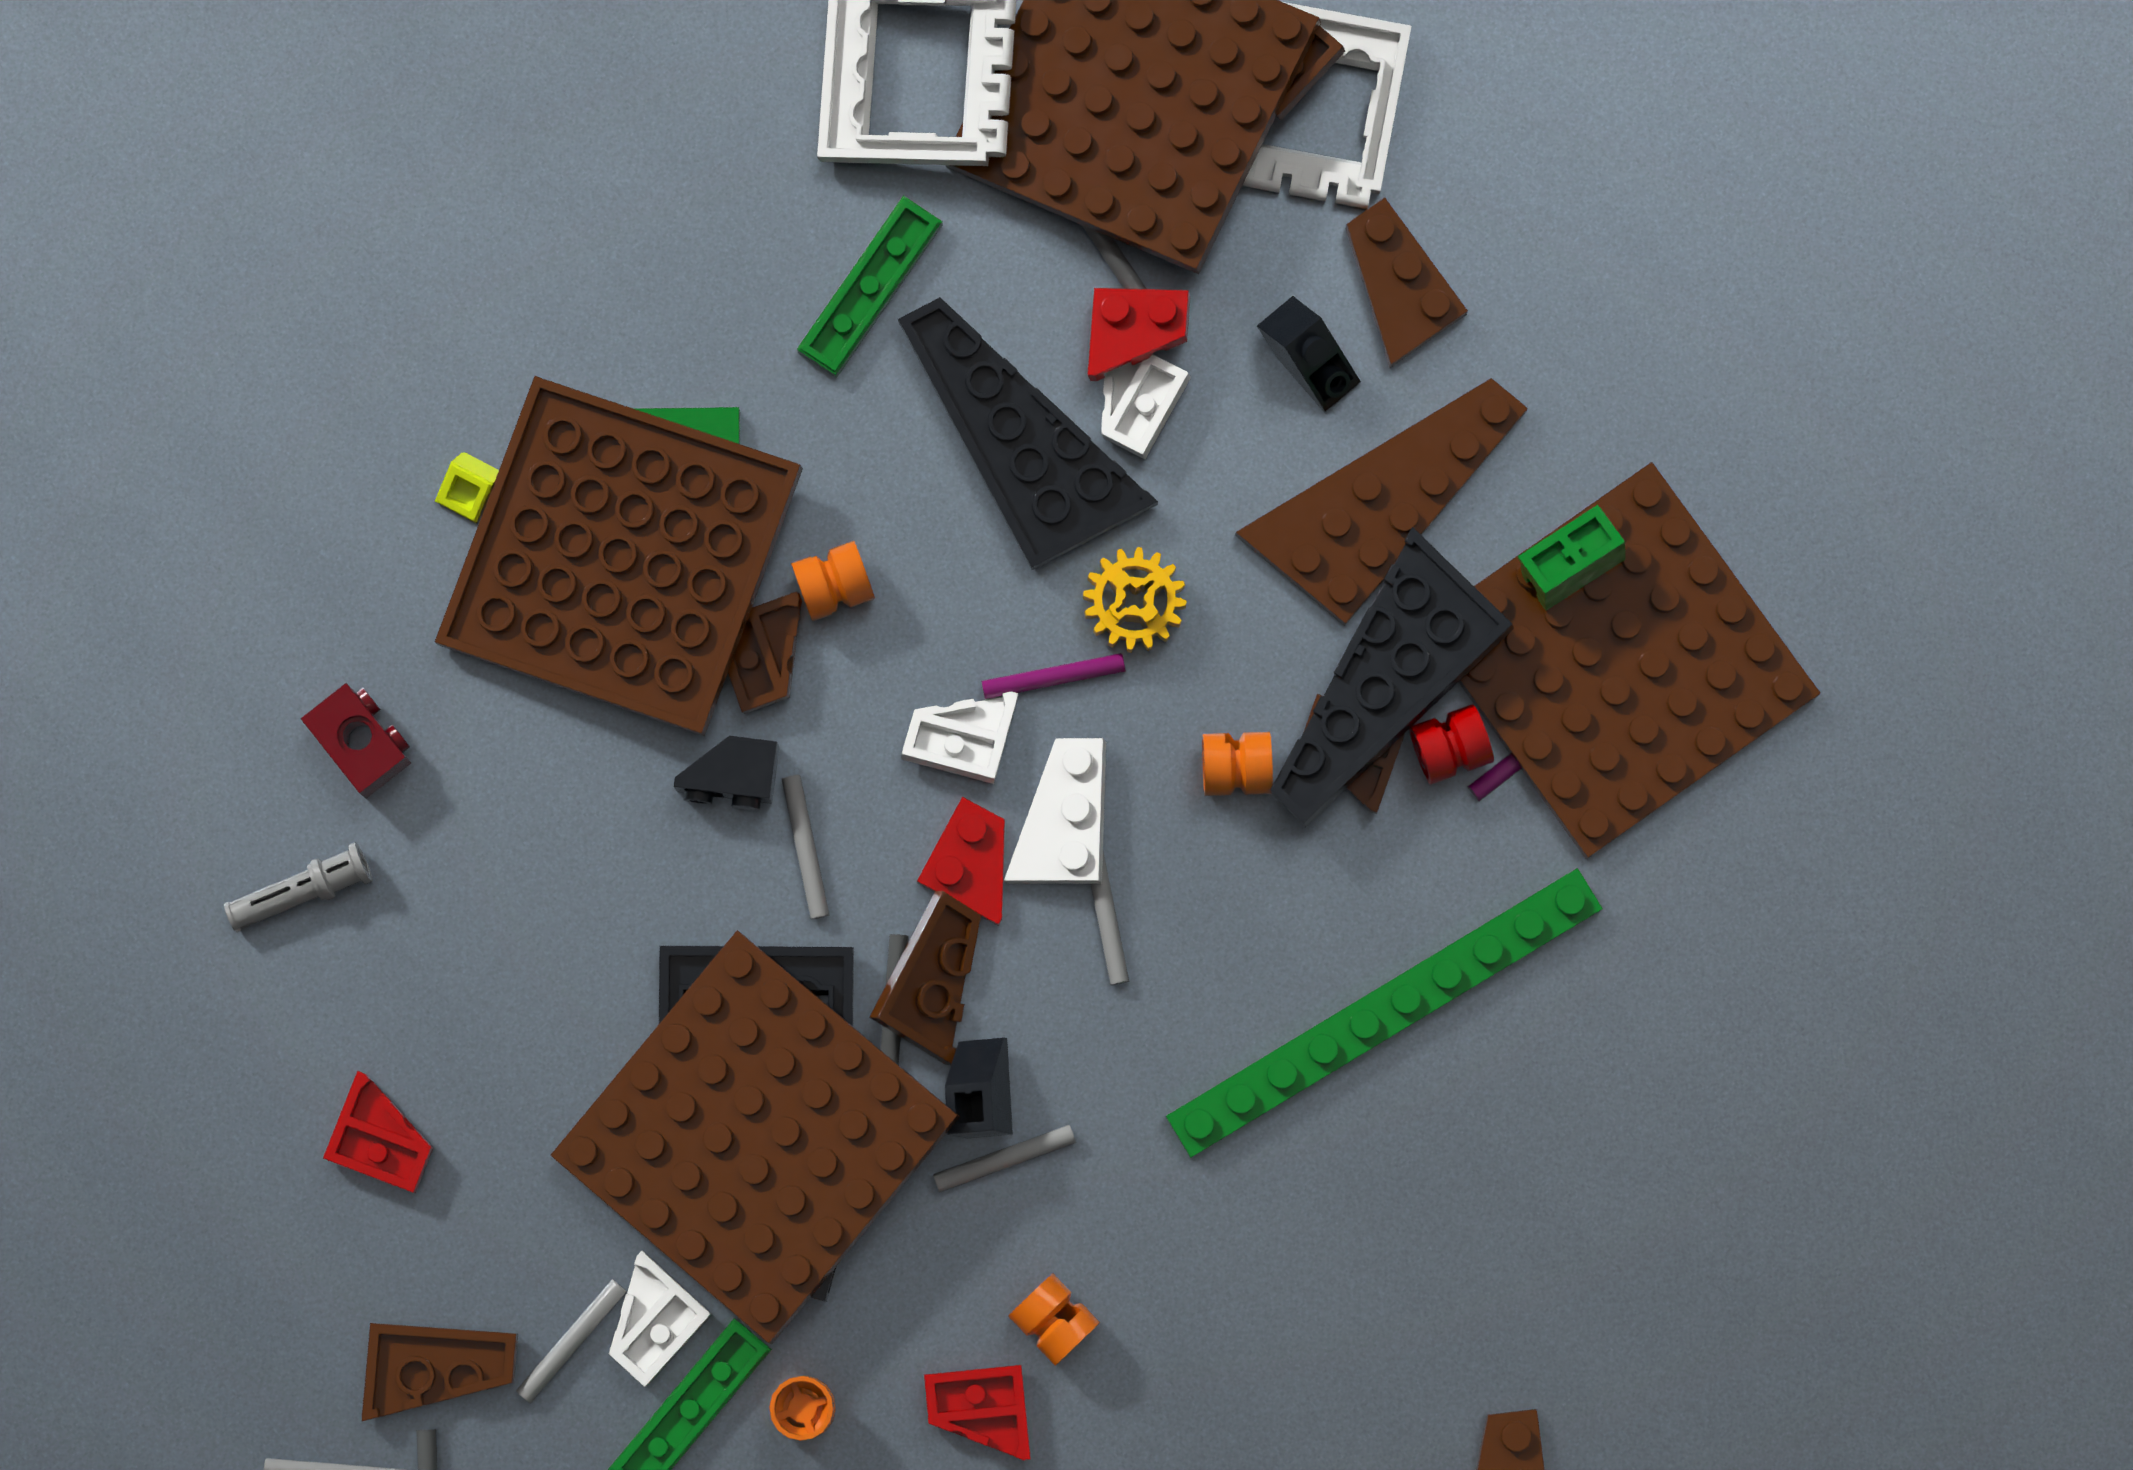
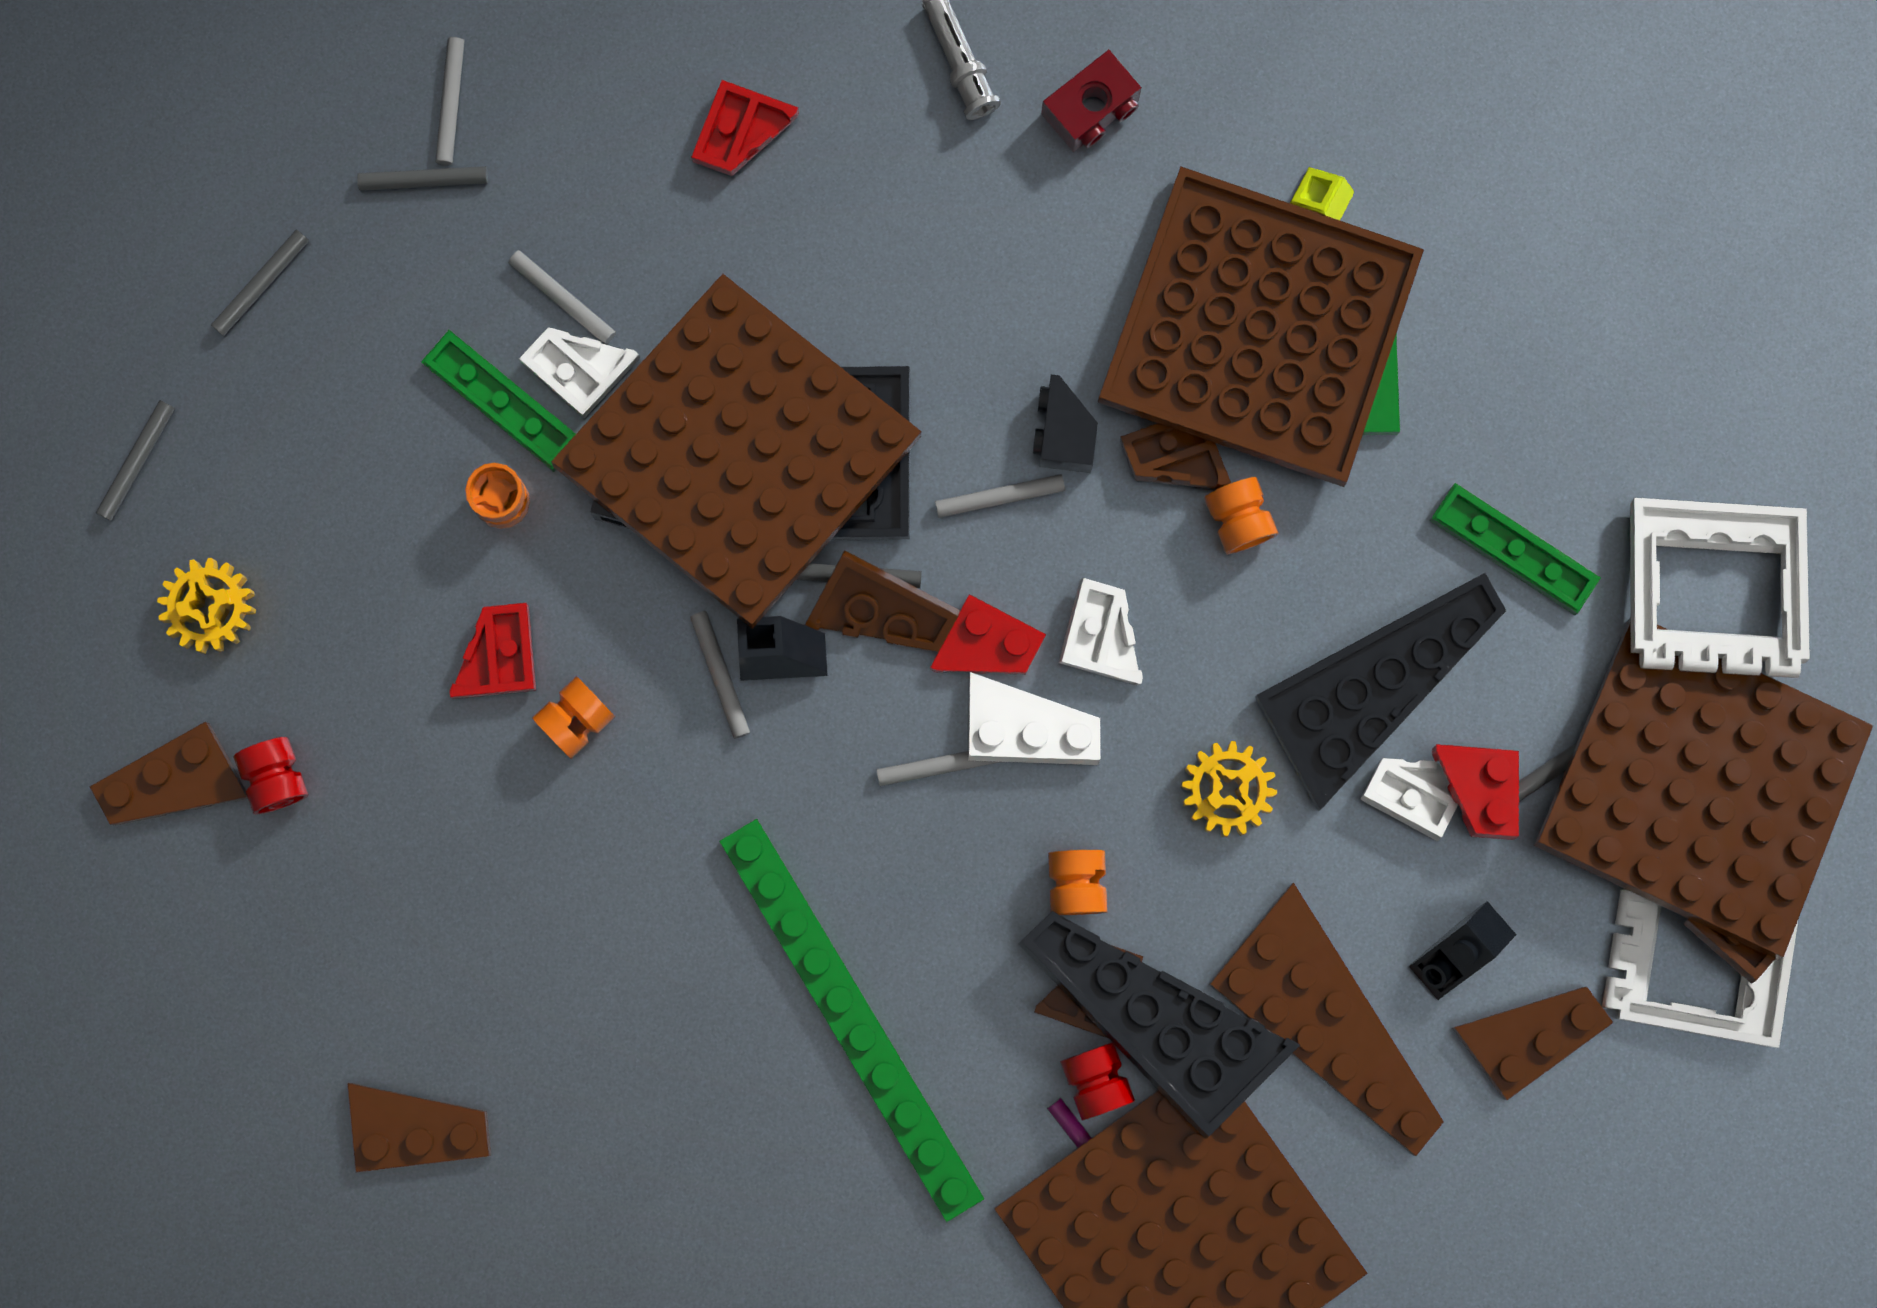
camera: 90 degrees right, 0 degrees up
reddish brown wing [361,1323,518,1422] -> none
magenta bar [981,653,1126,700] -> none
green hinge [1518,505,1626,611] -> none

